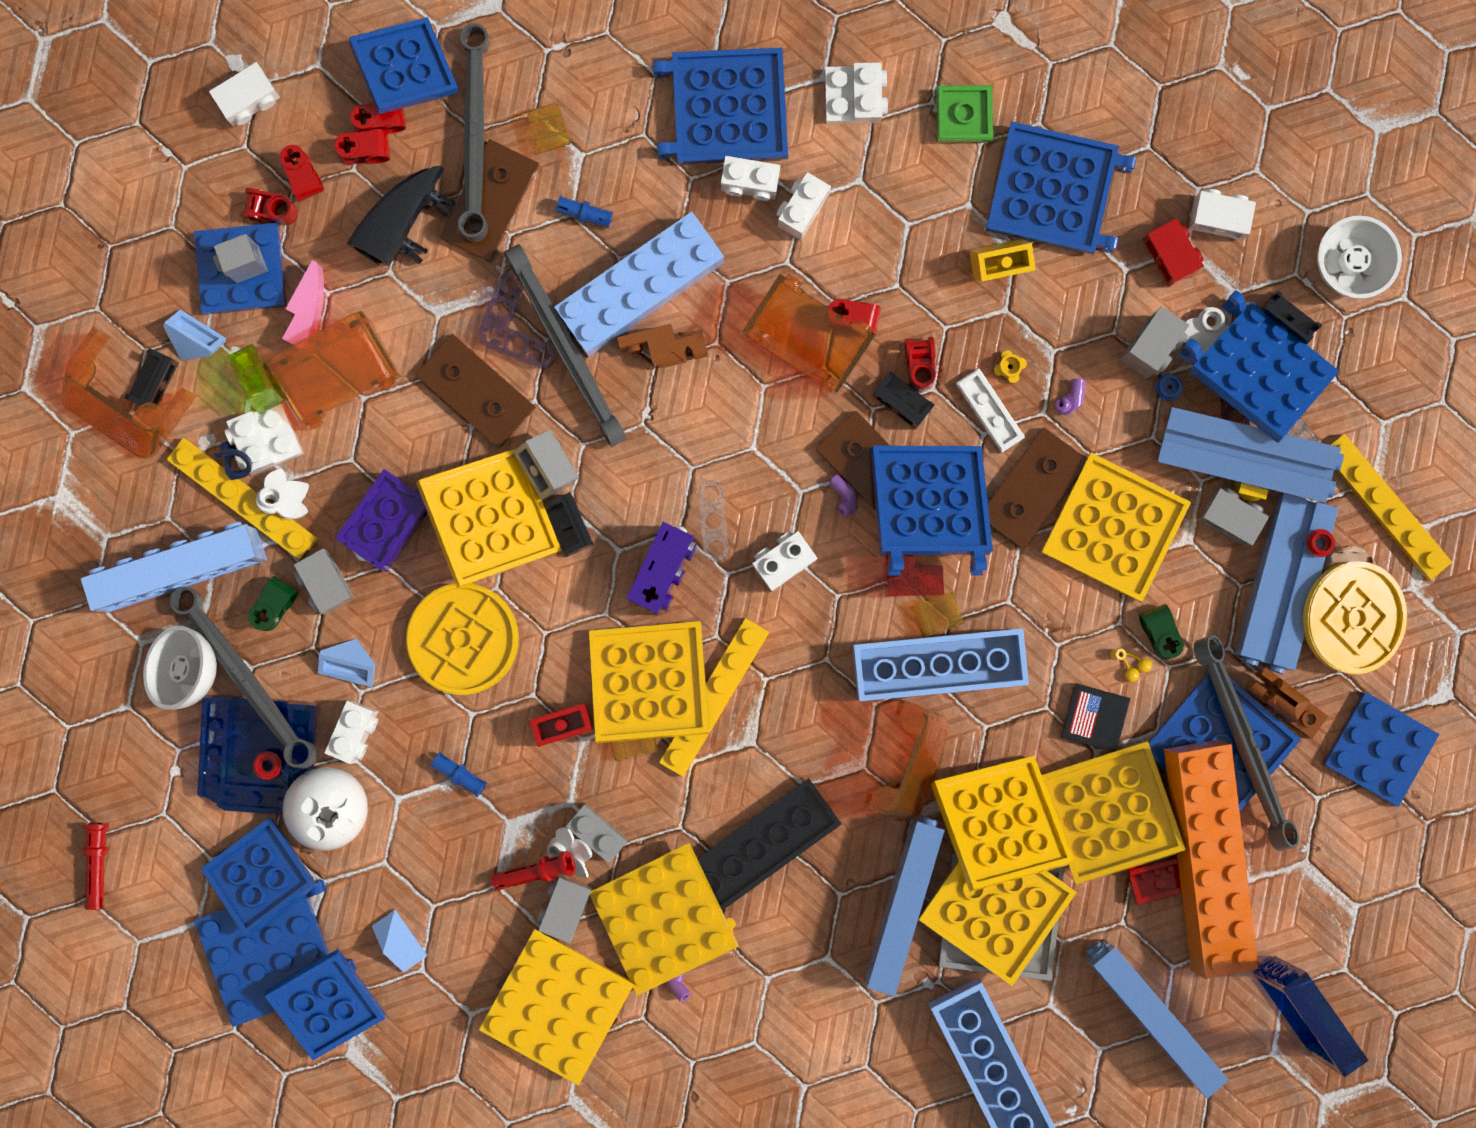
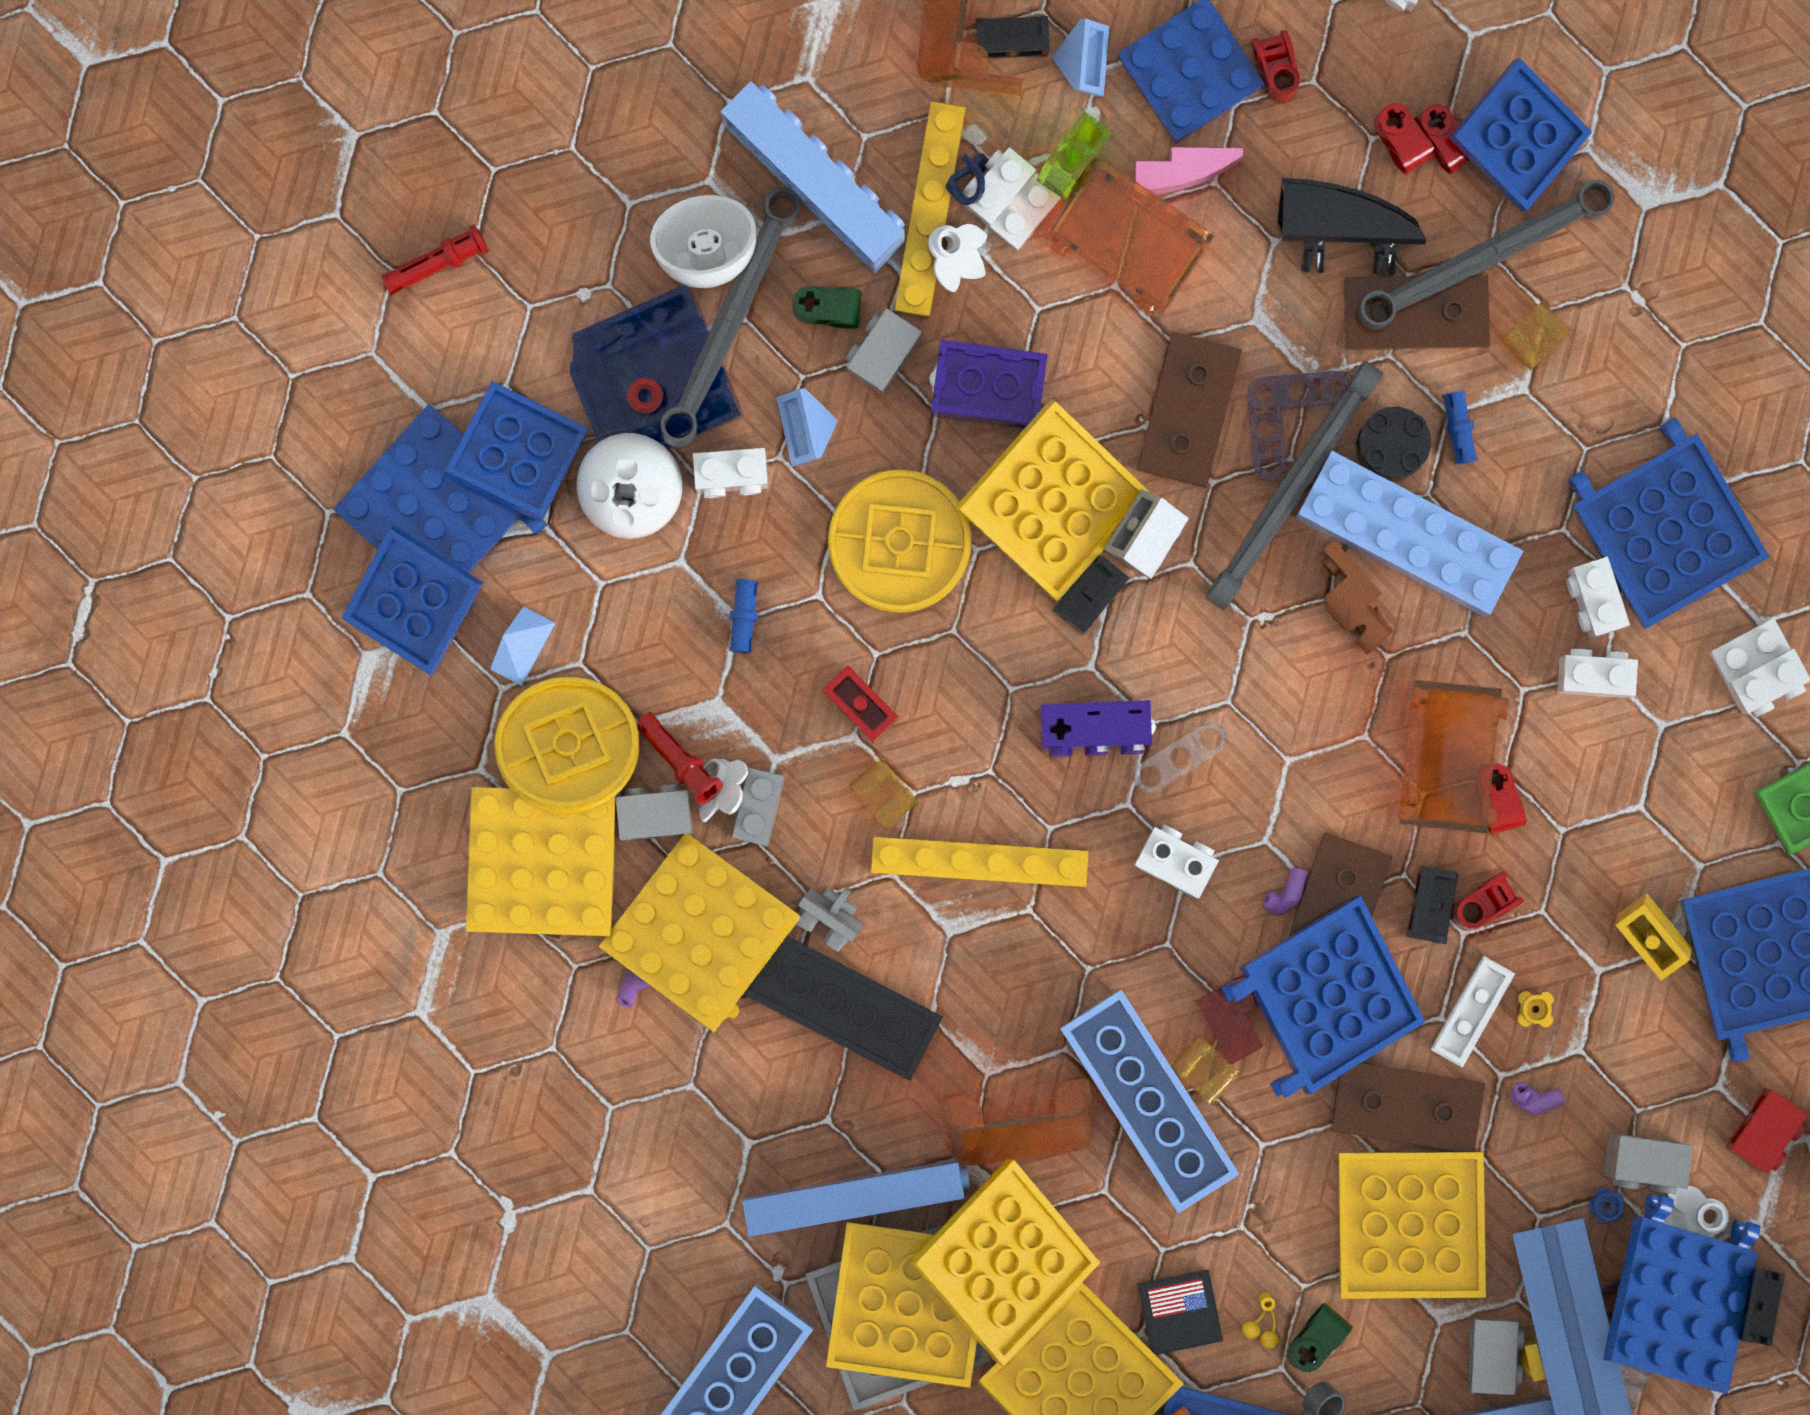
camera: 70 degrees right, 0 degrees up
light grey brick [213,234,268,283] -> none
red piece [280,145,325,202] -> none
yellow plate [589,621,709,743] -> none
none -> yellow plate [494,677,639,814]
none -> light grey hips [796,888,864,951]
none -> black brick [1355,406,1431,482]

